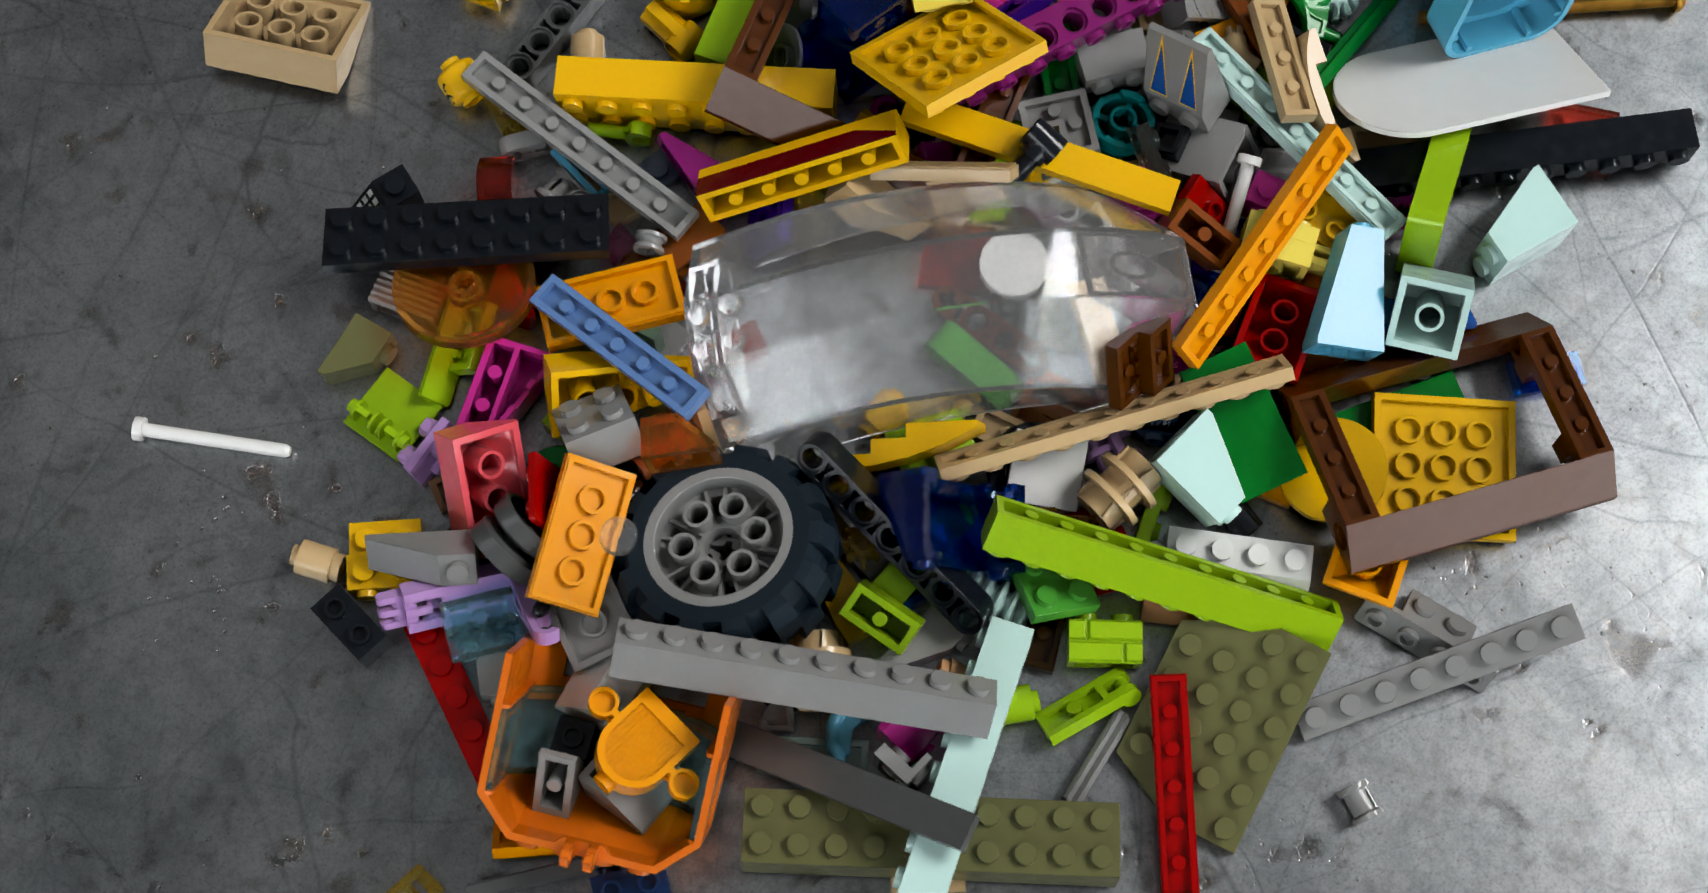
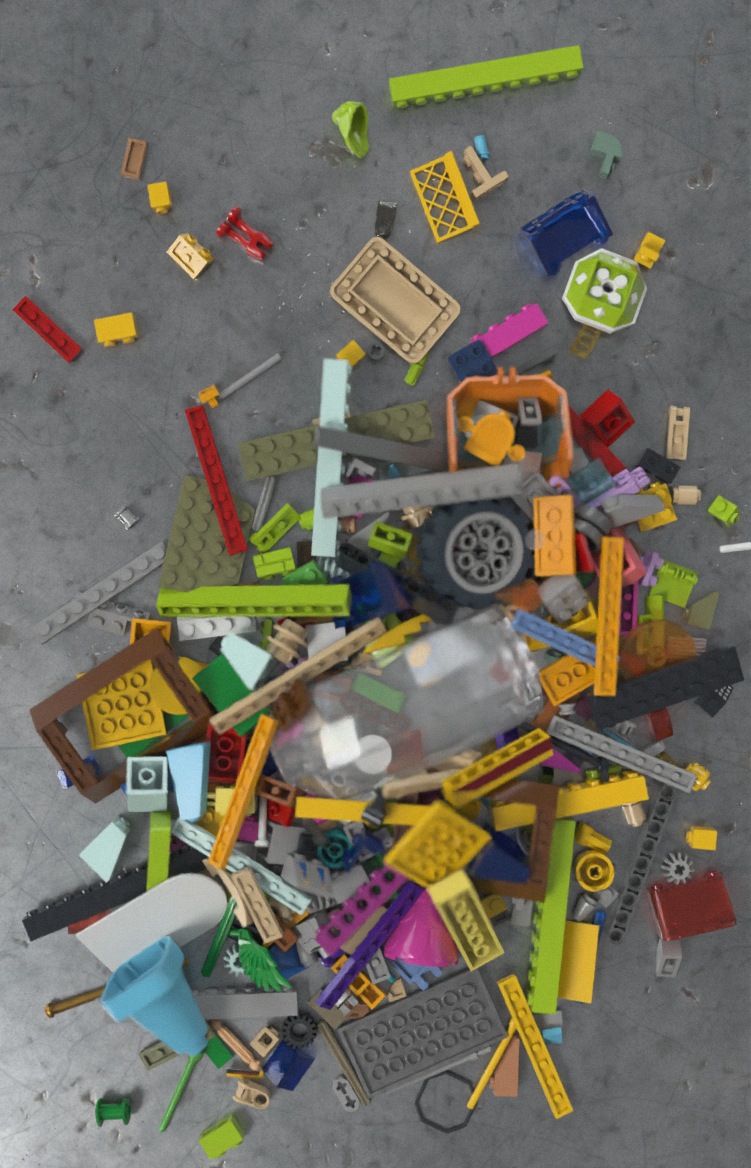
camera: 165 degrees right, 15 degrees up
none -> clear blue bracket [342,829,386,873]
none -> black bar [518,720,609,782]
none -> dark green piece [538,766,554,784]
none -> red slope [580,389,635,447]
none -> light orange plate [594,537,624,696]
none -> tan plate [666,406,690,461]
none -> lime bracket [707,495,741,528]

